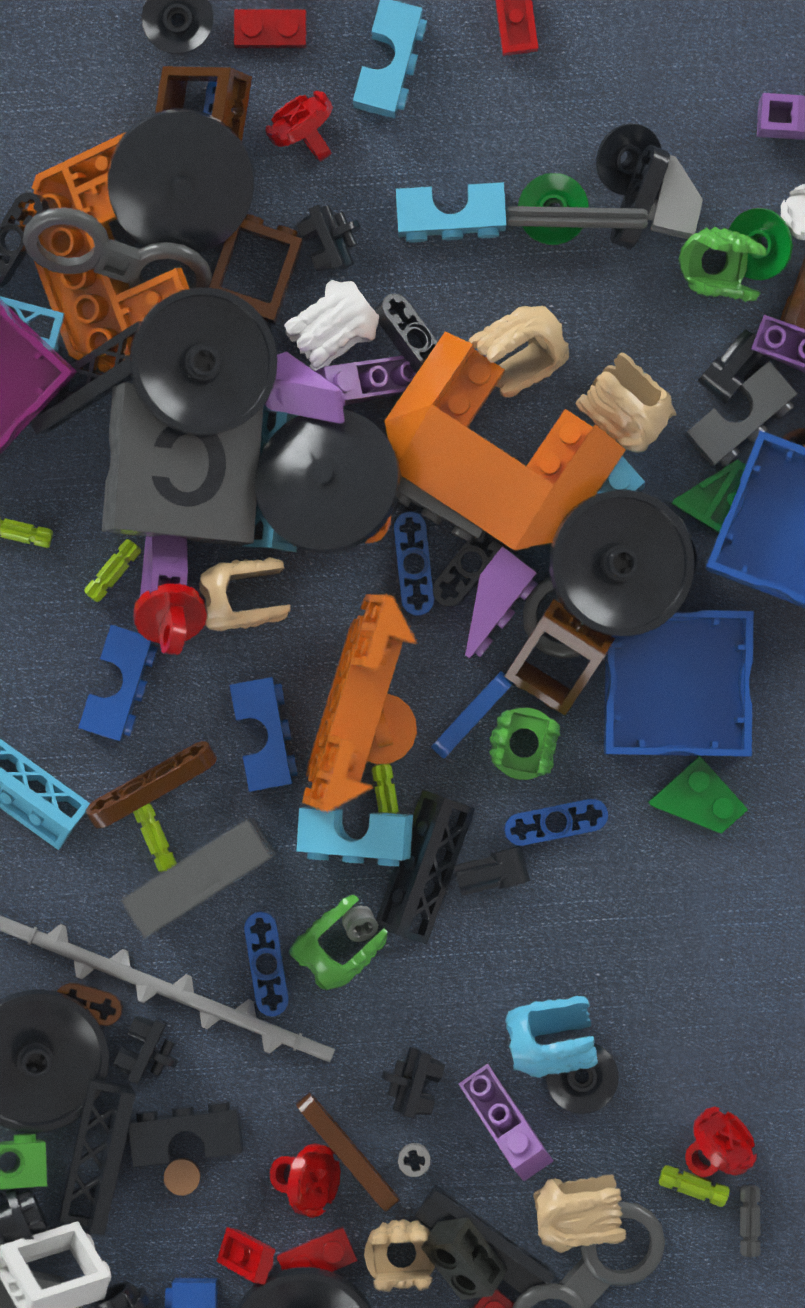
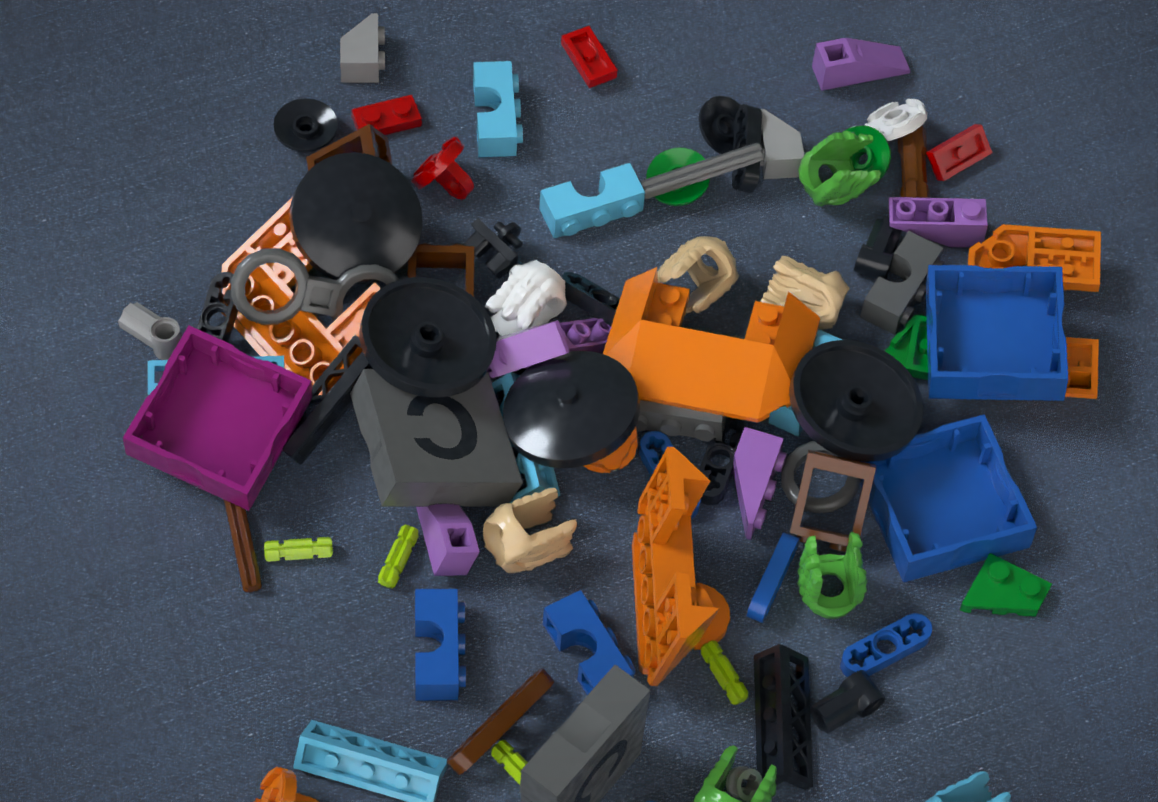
camera: 30 degrees left, 30 degrees down
red tile [134,584,207,655] -> none
medium azure arch [296,806,413,866] -> none

